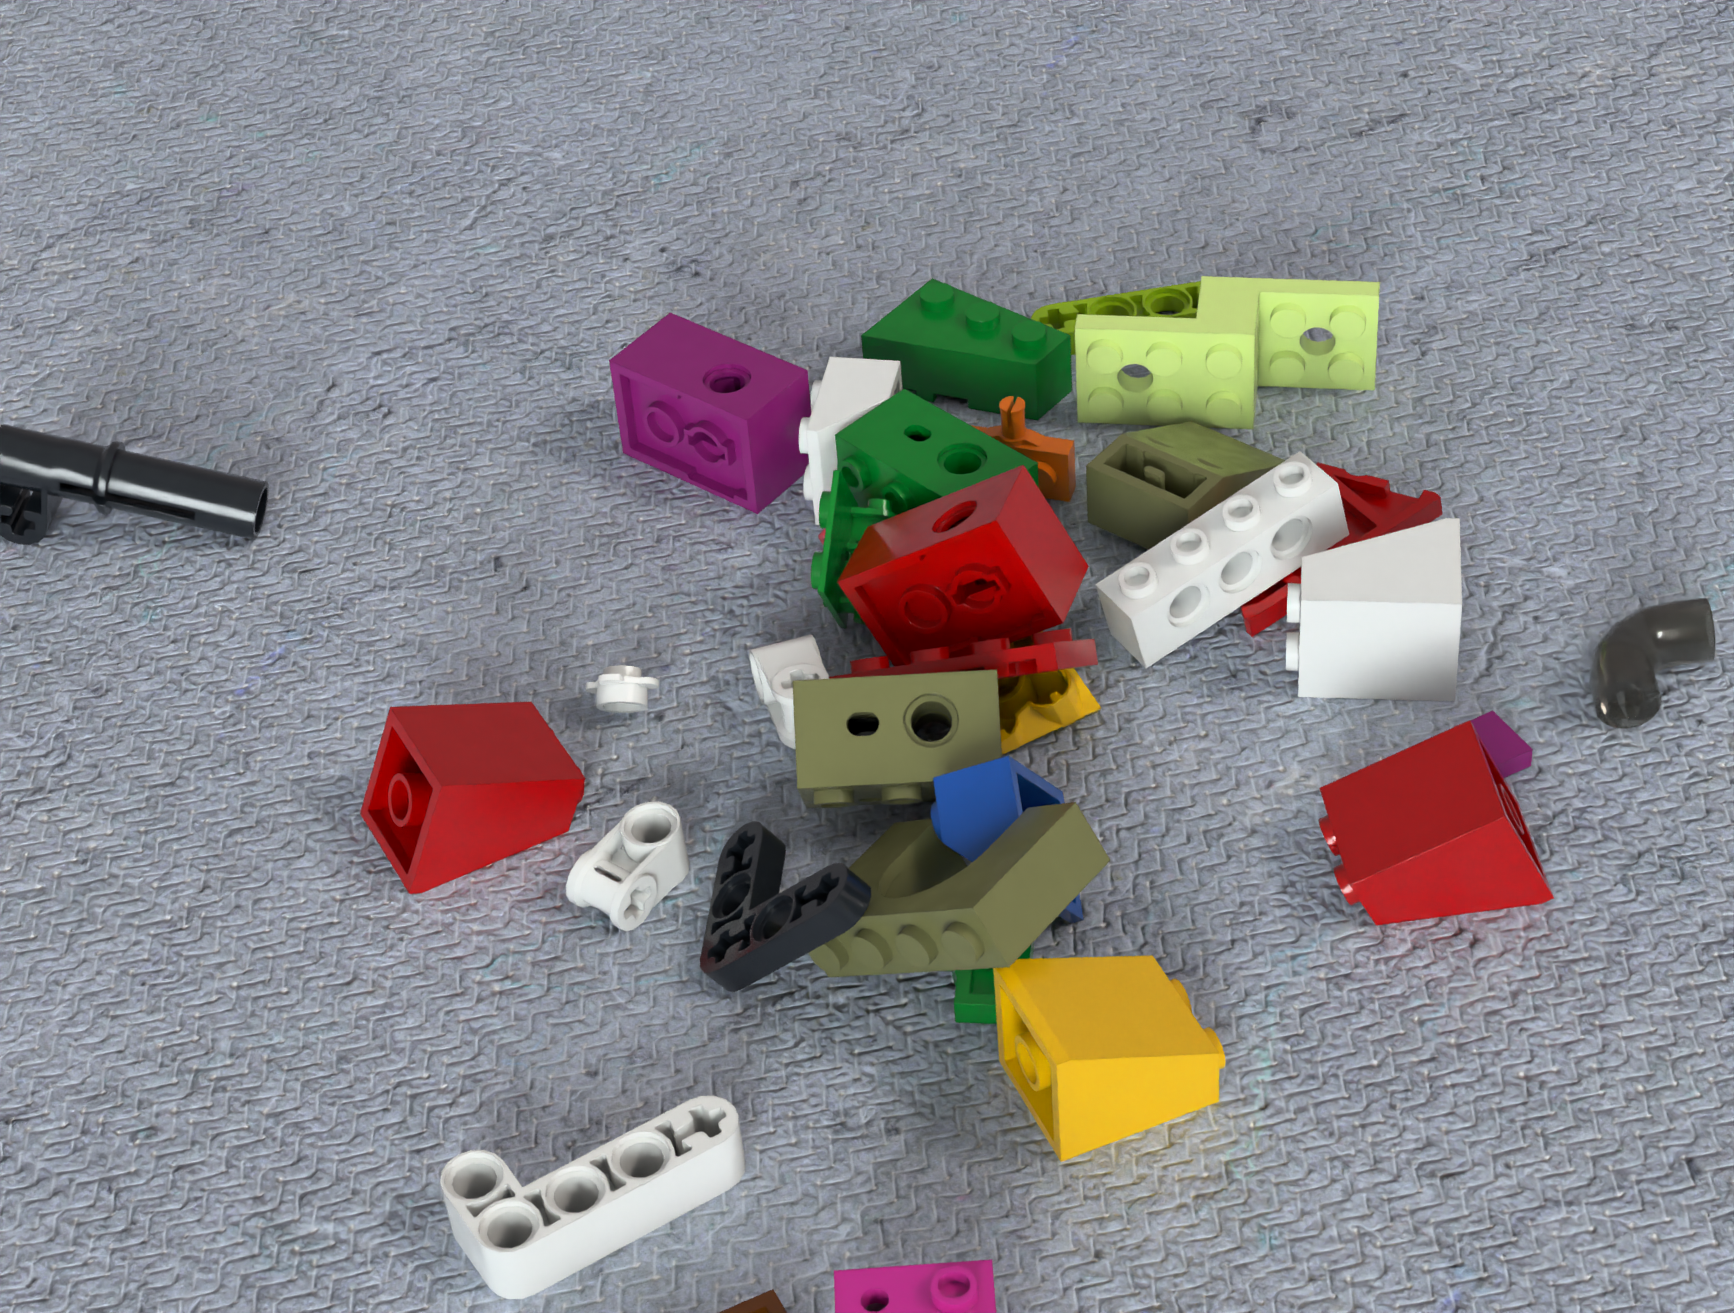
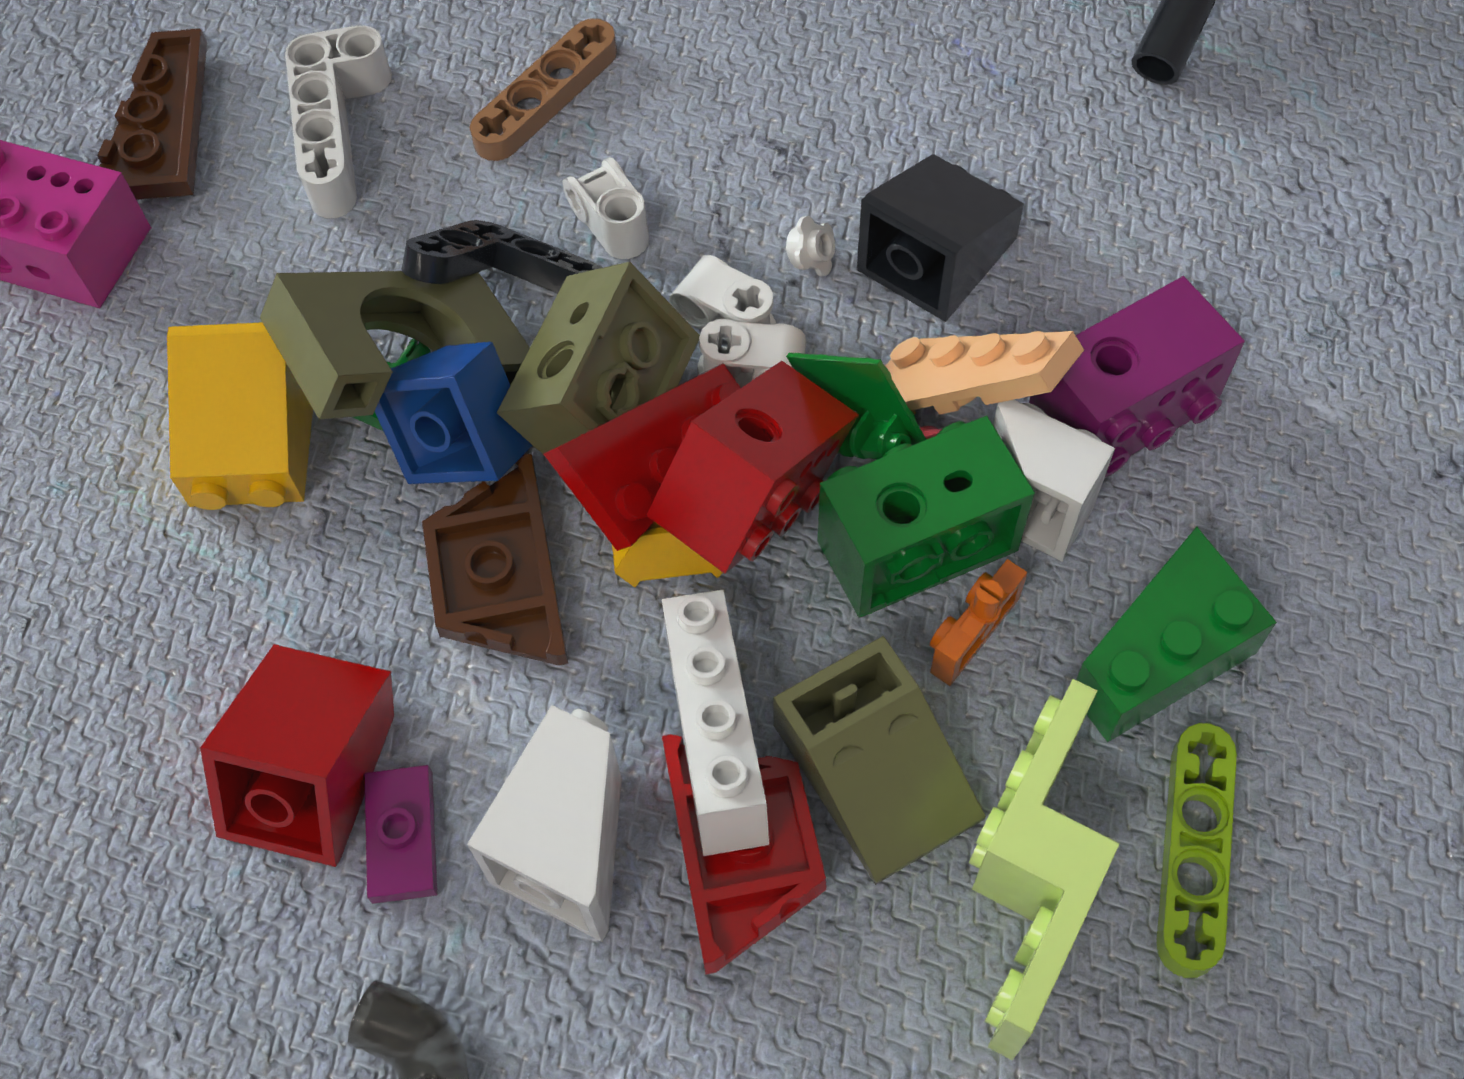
camera: 110 degrees right, 20 degrees up
red slope [360,702,586,894] -> none
none -> reddish brown wing [422,453,568,666]
none -> medium nougat beam [470,19,617,161]
none -> white piece [669,255,776,342]
none -> black slope [856,154,1024,322]
none -> light nougat wing [886,331,1084,415]

